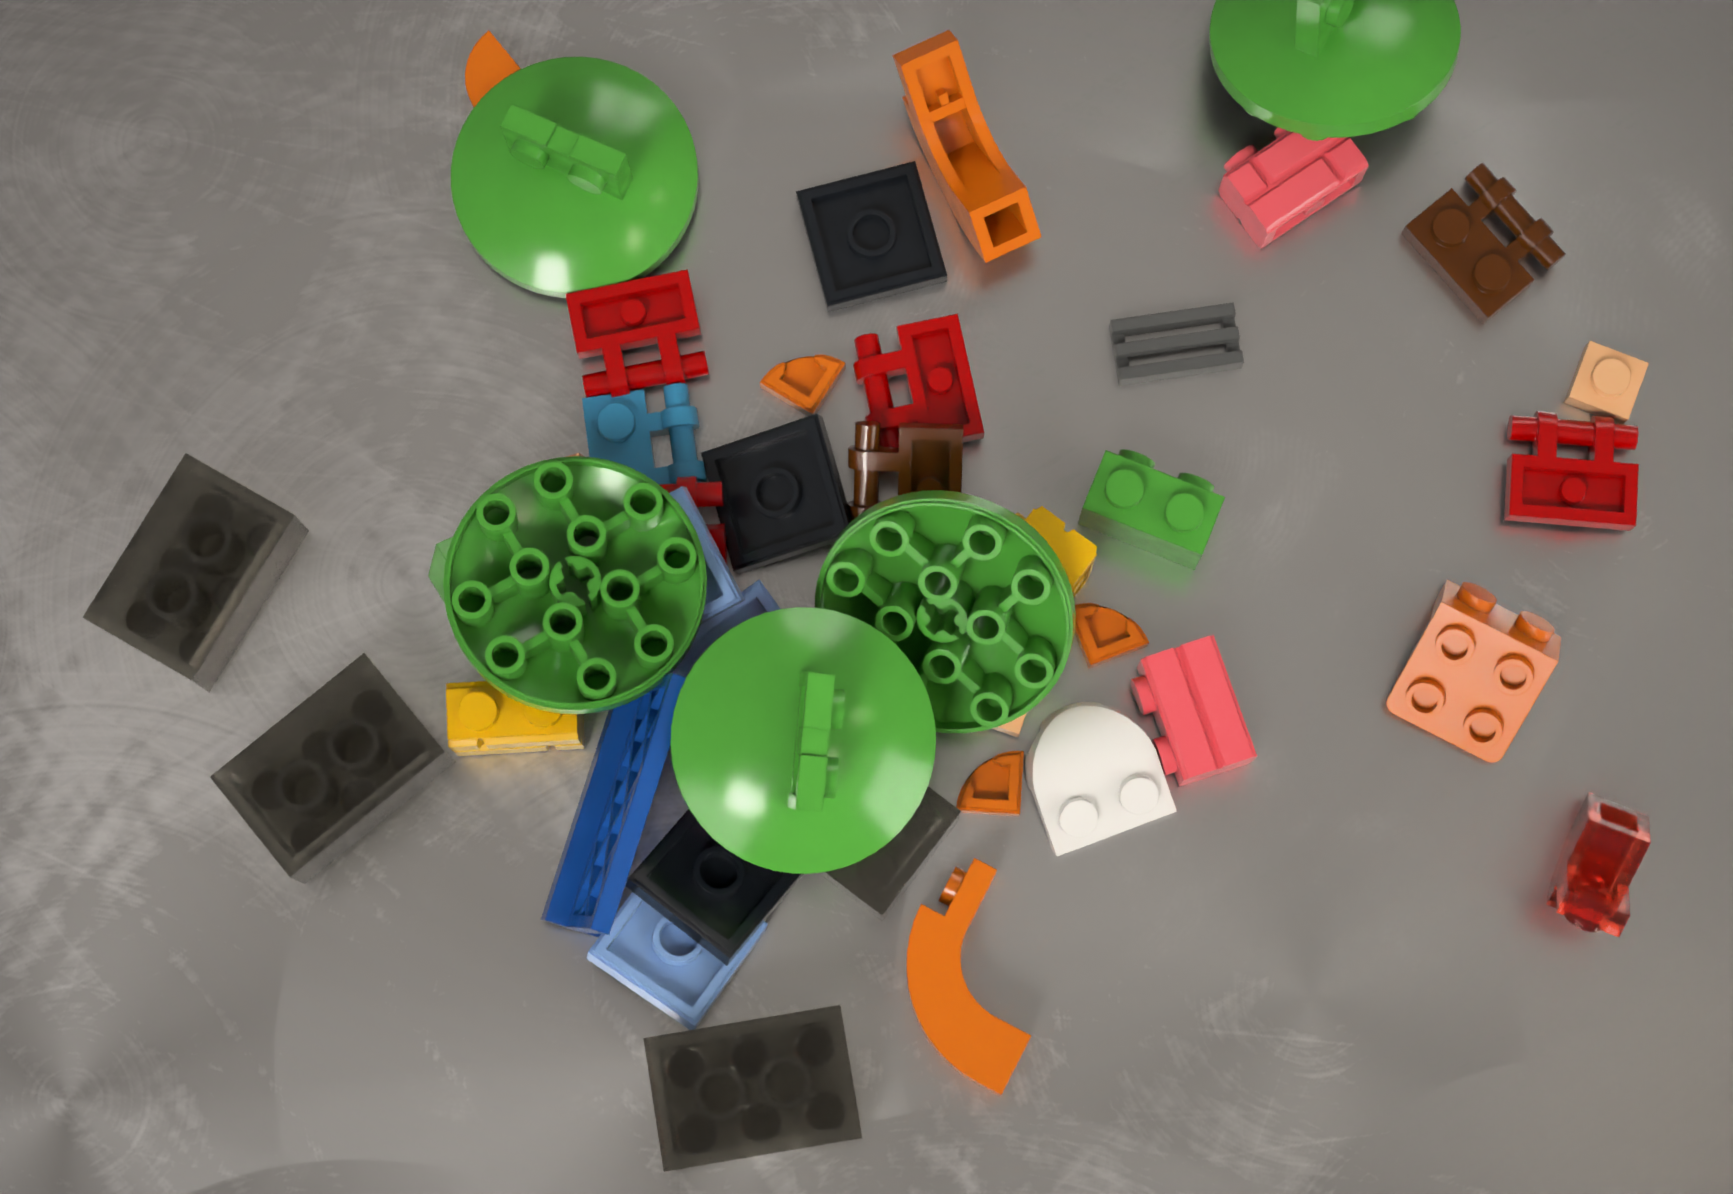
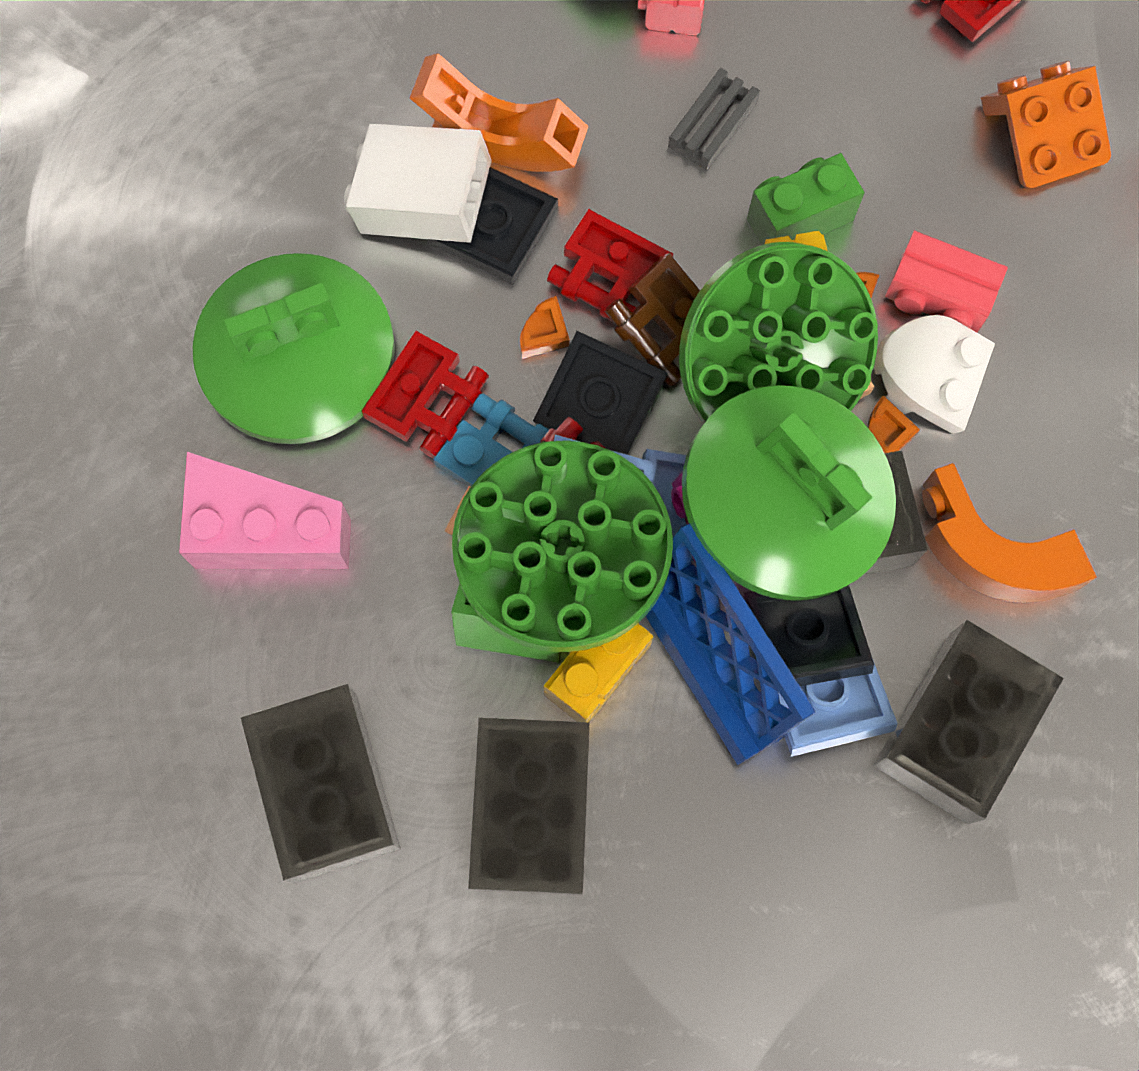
camera: 50 degrees left, 5 degrees down
orange tile [465,30,521,108] -> none
none -> bright pink wedge [179,452,351,569]
none -> white brick [344,124,491,243]

